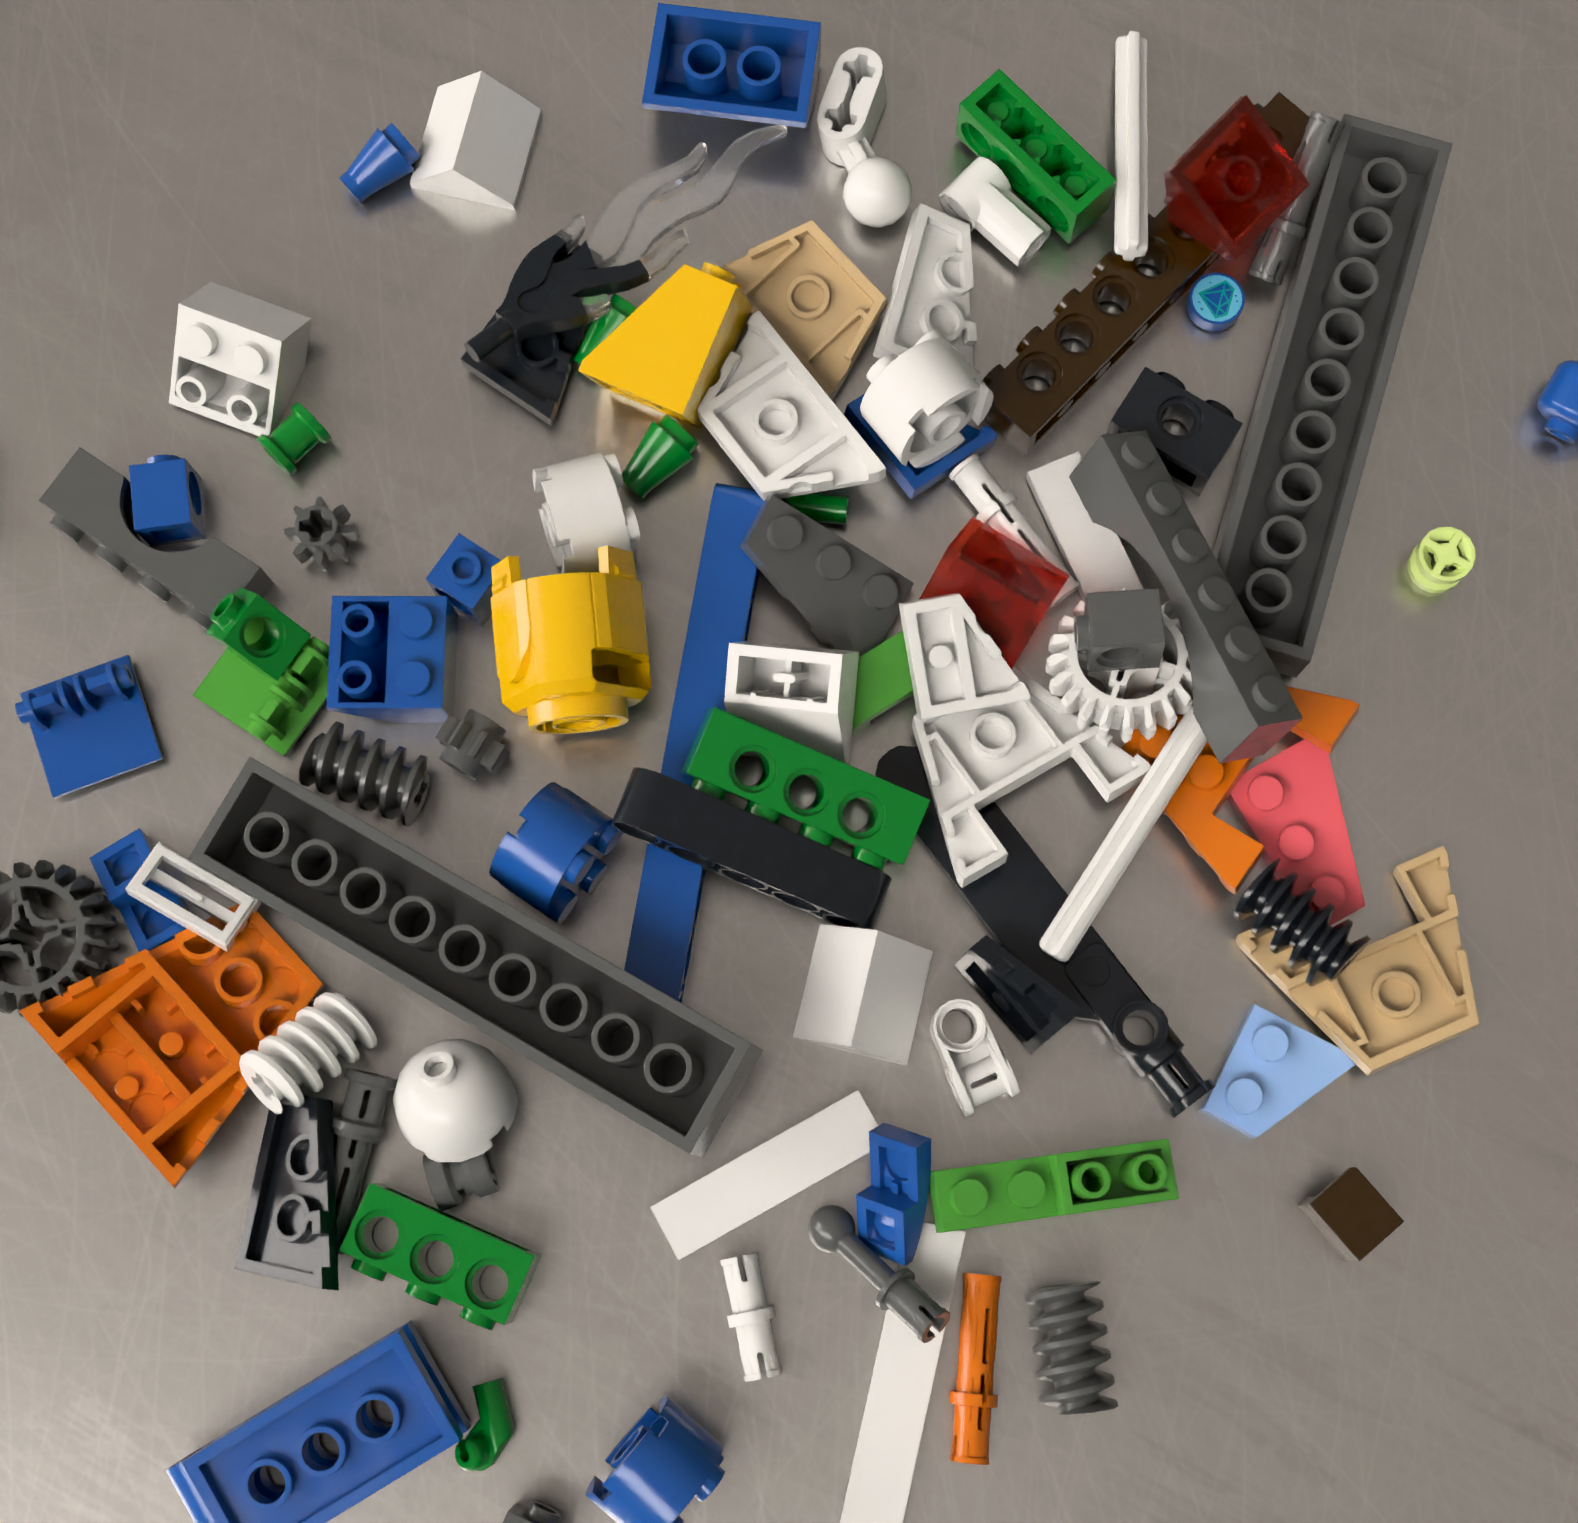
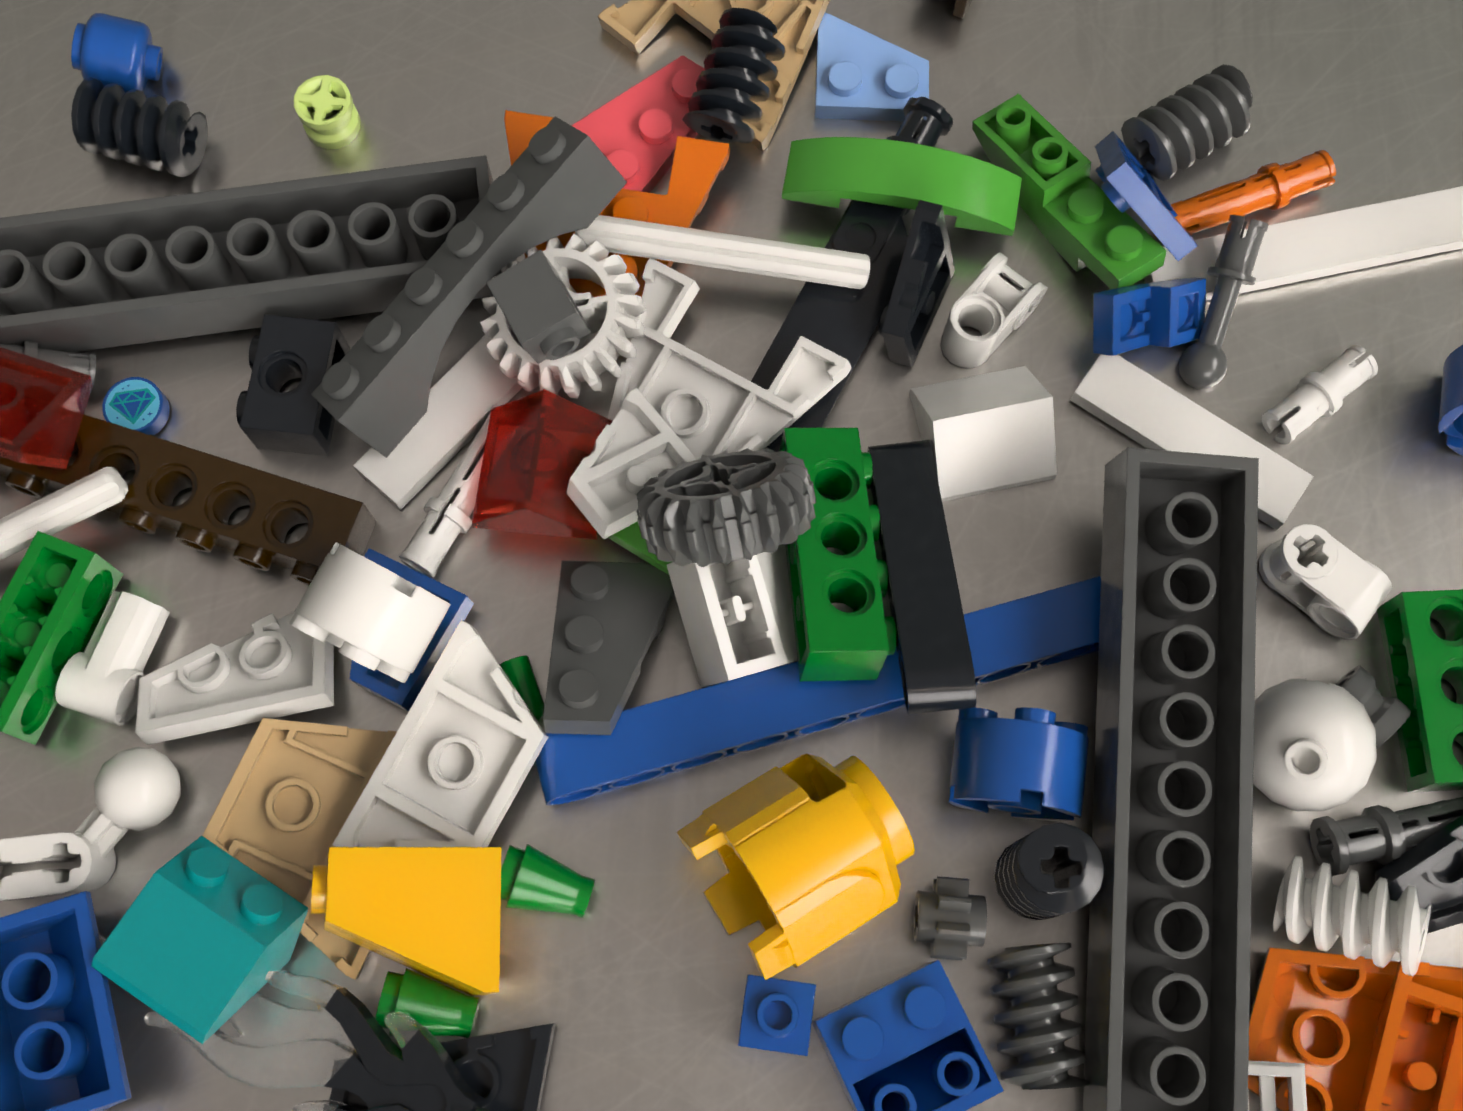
camera: 120 degrees left, 5 degrees down
white brick [532,452,640,574] -> none
none -> black piece [71,77,208,178]
none -> teal slope [91,836,309,1044]
none -> dark grey gear [637,448,816,568]
none -> bright green slope [782,137,1022,236]
none -> black piece [994,822,1104,920]
none -> wing [1095,131,1198,261]
none -> white piece [1259,524,1392,640]

